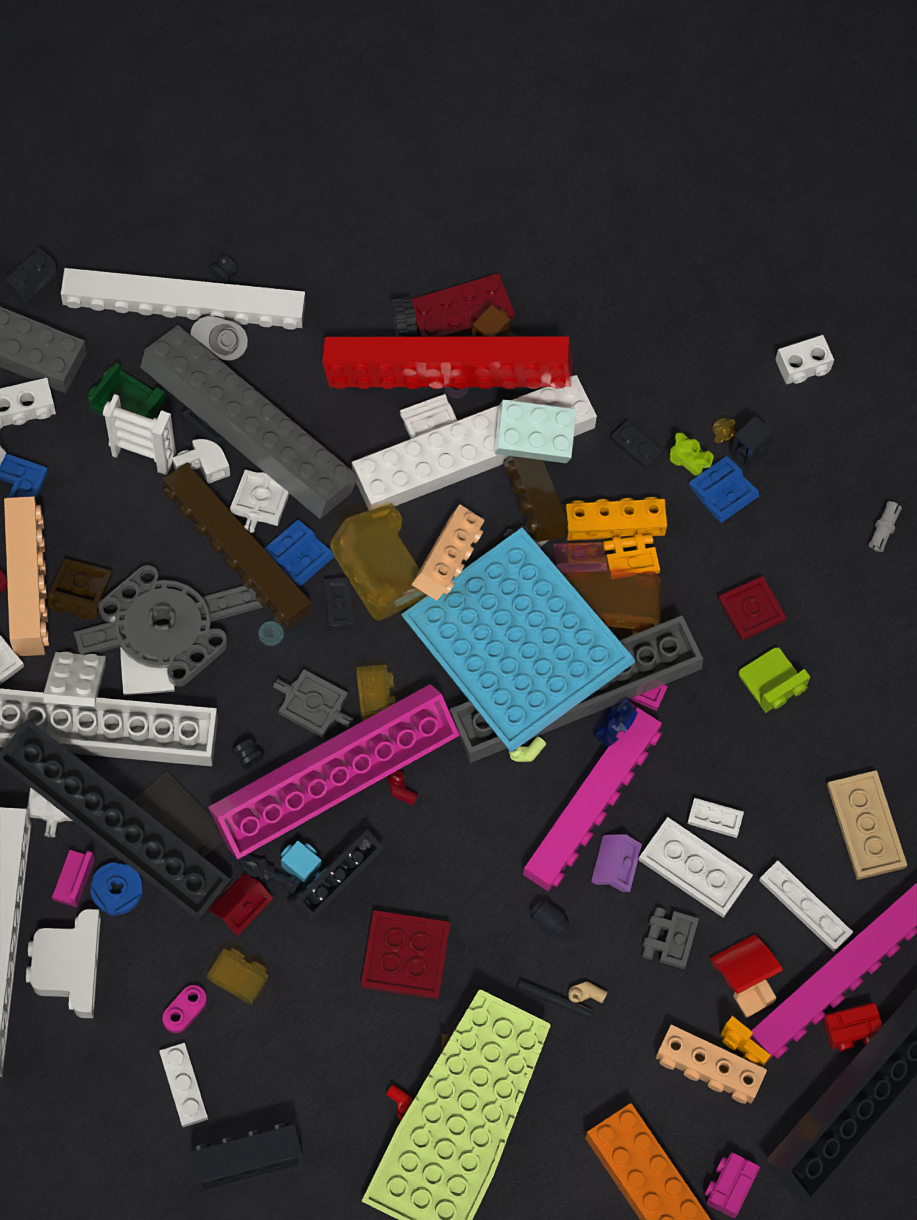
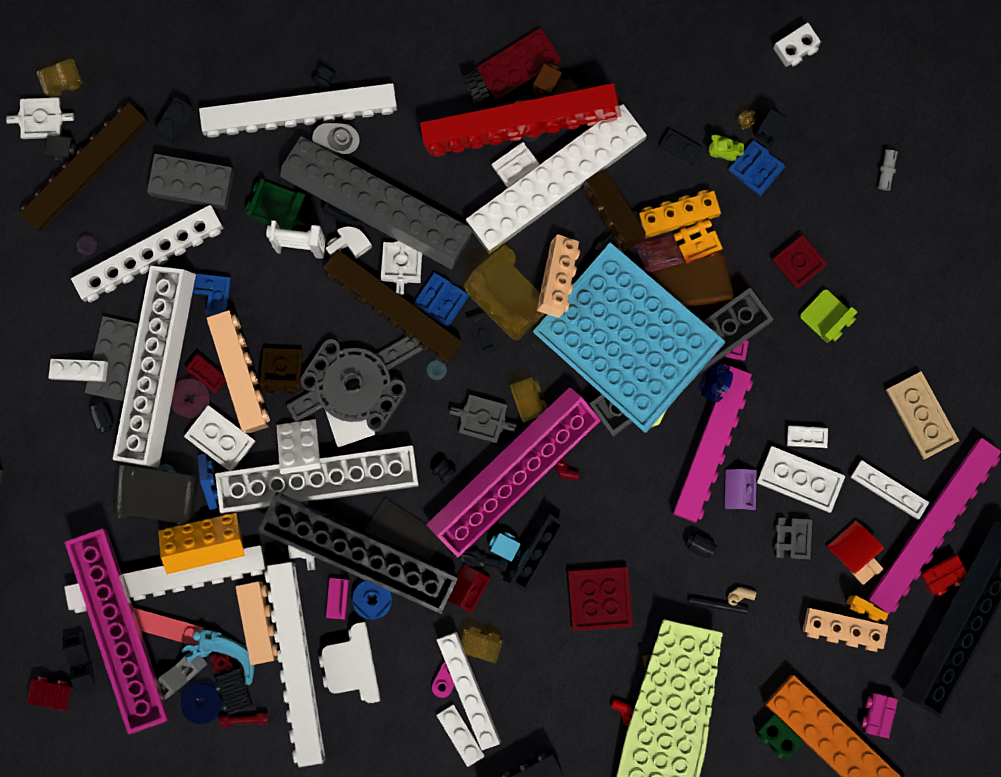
camera: 10 degrees left, 15 degrees up
light aqua brick [494,400,576,463] -> none
none -> white plate [437,632,501,750]
none -> dark green brick [757,714,804,760]

